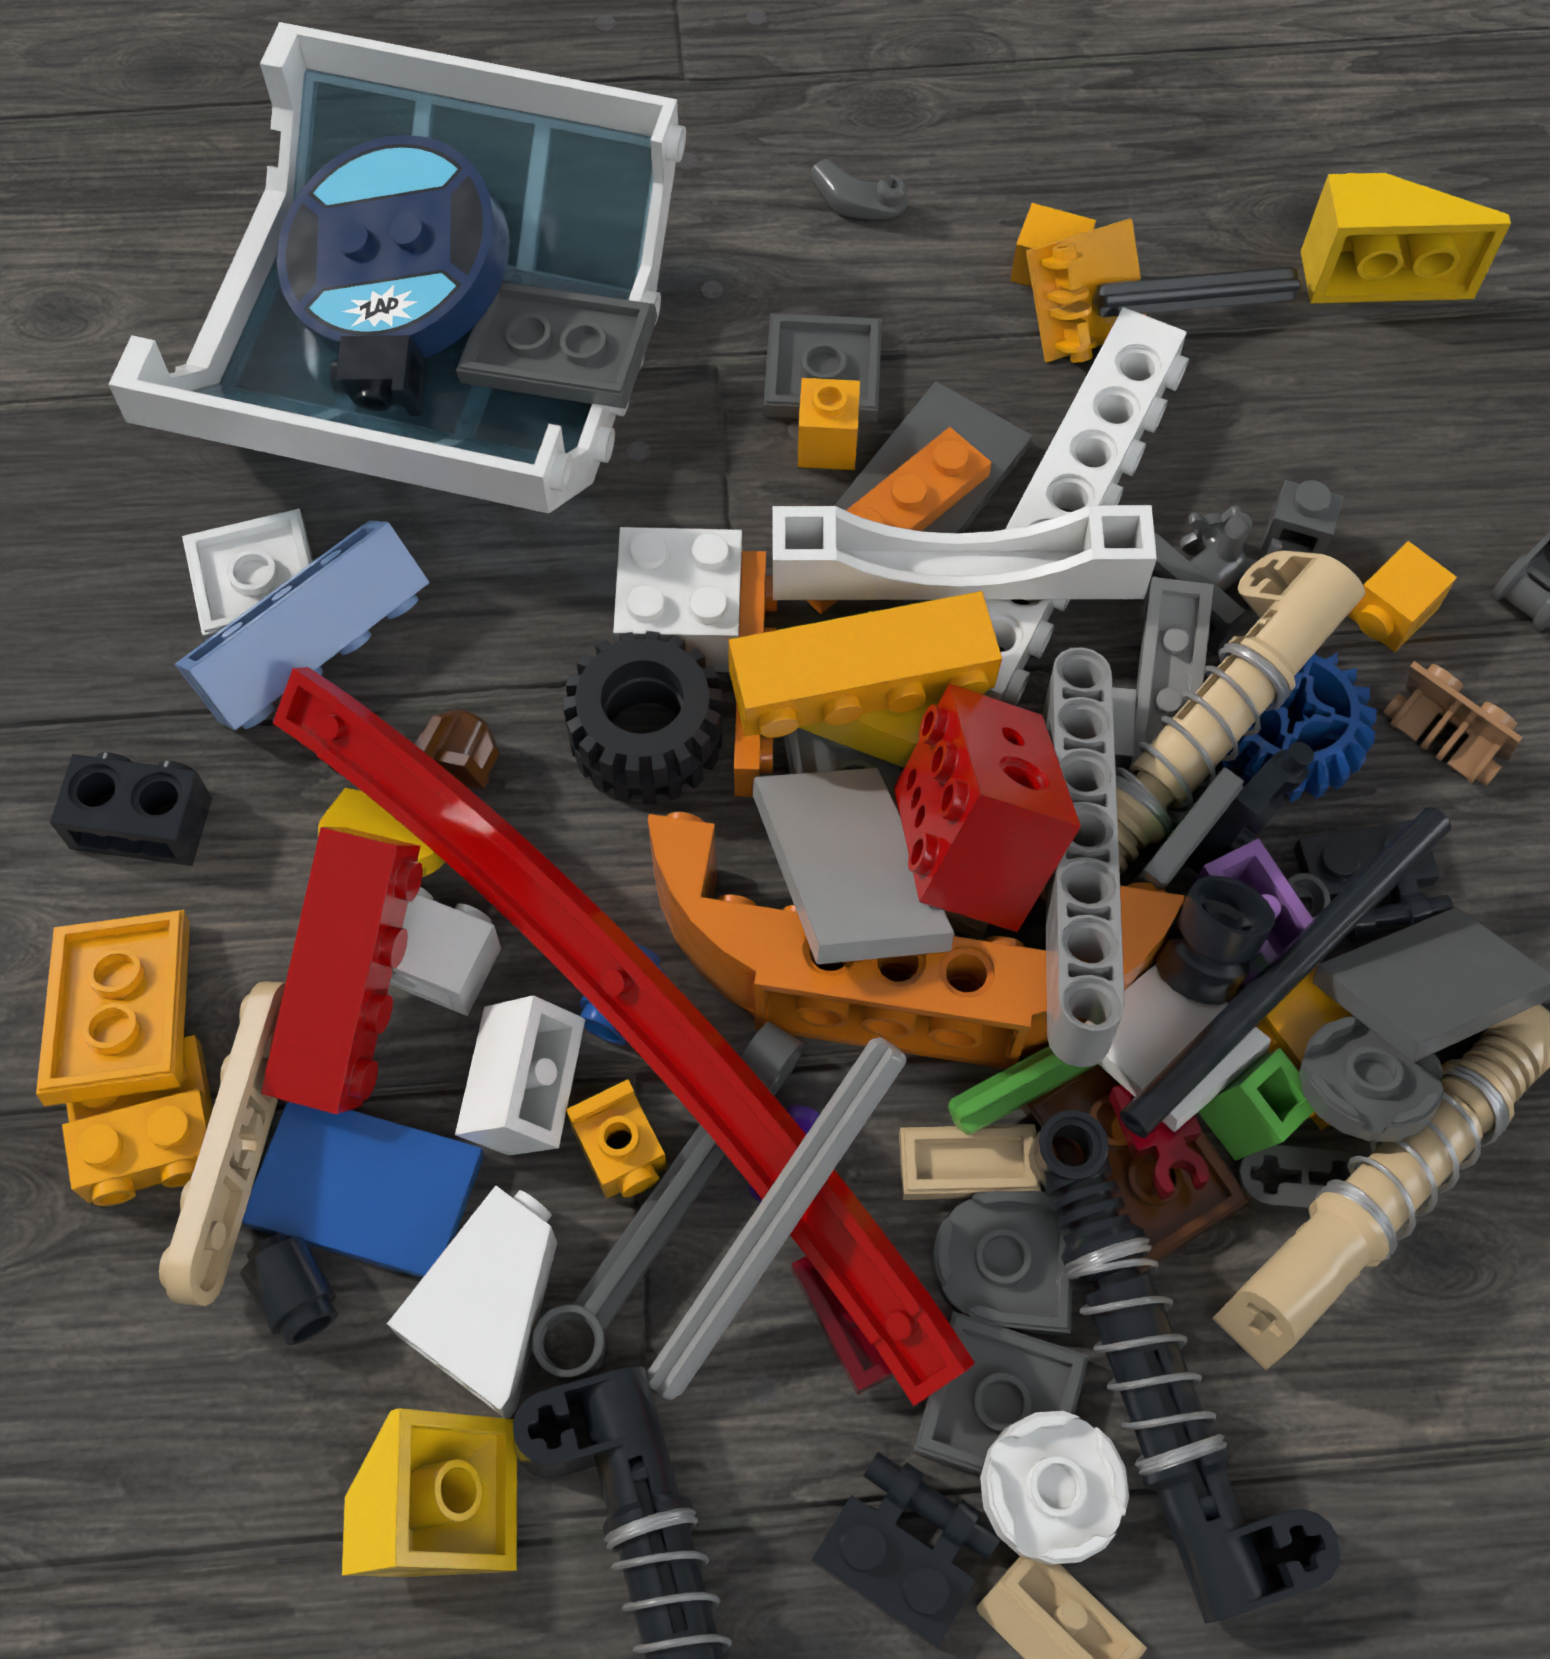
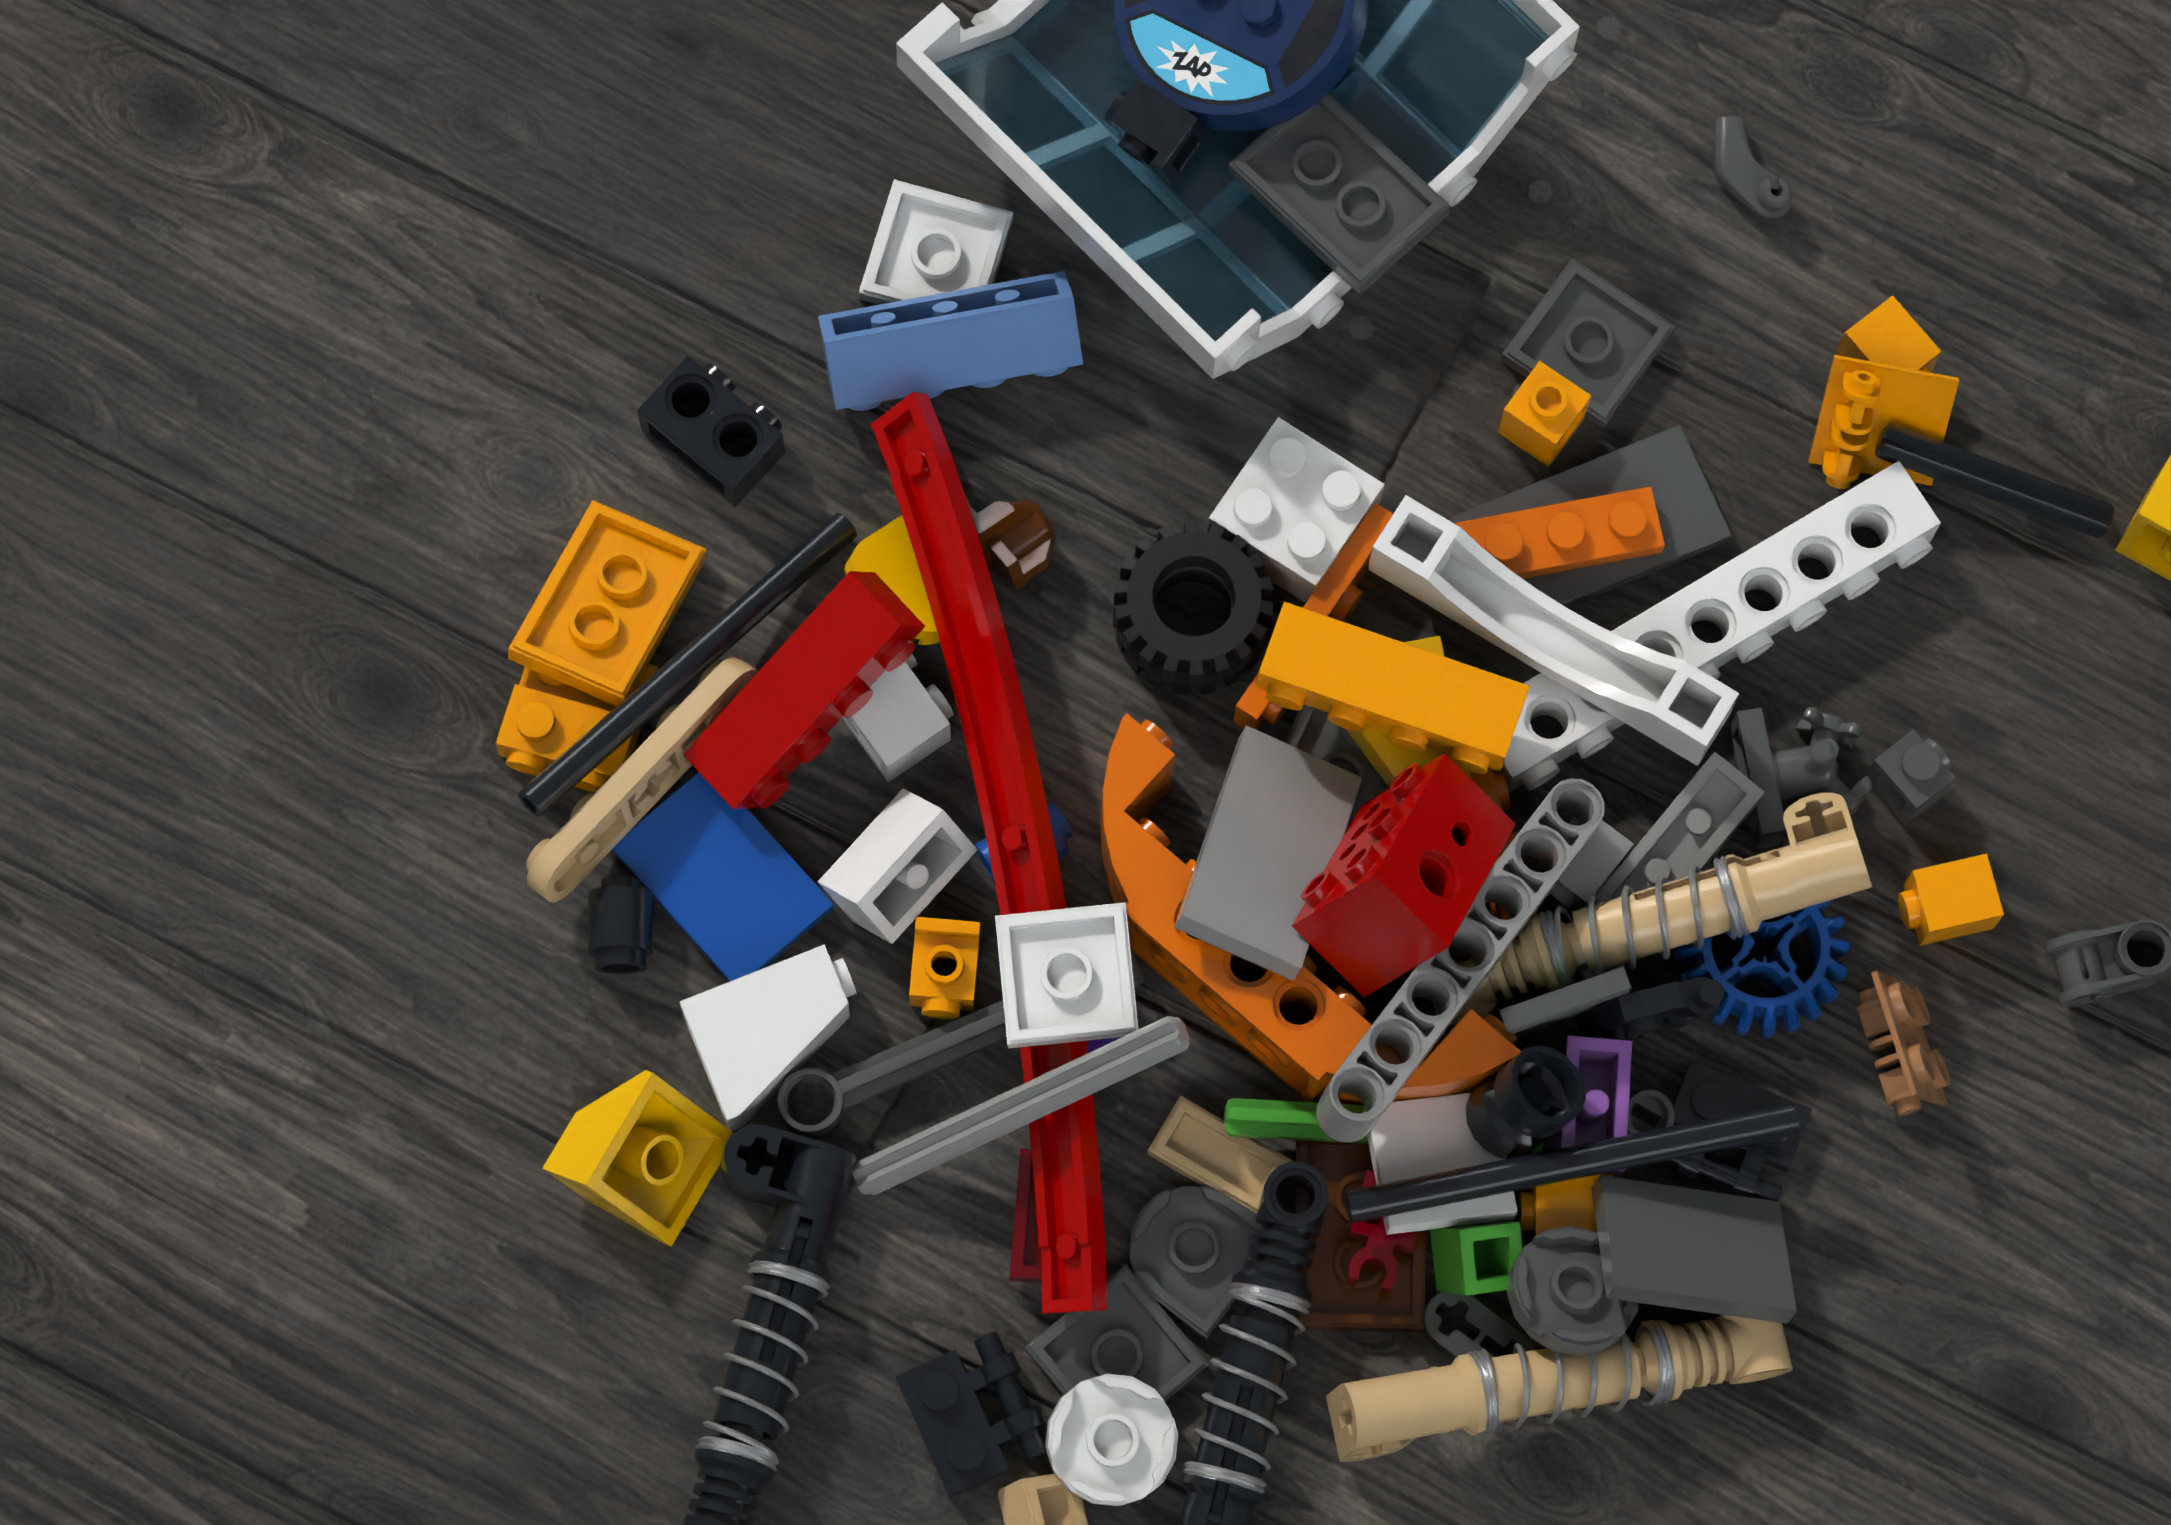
camera: 30 degrees right, 10 degrees up
none -> black piece [518,513,857,817]
none -> white tile [995,902,1139,1049]

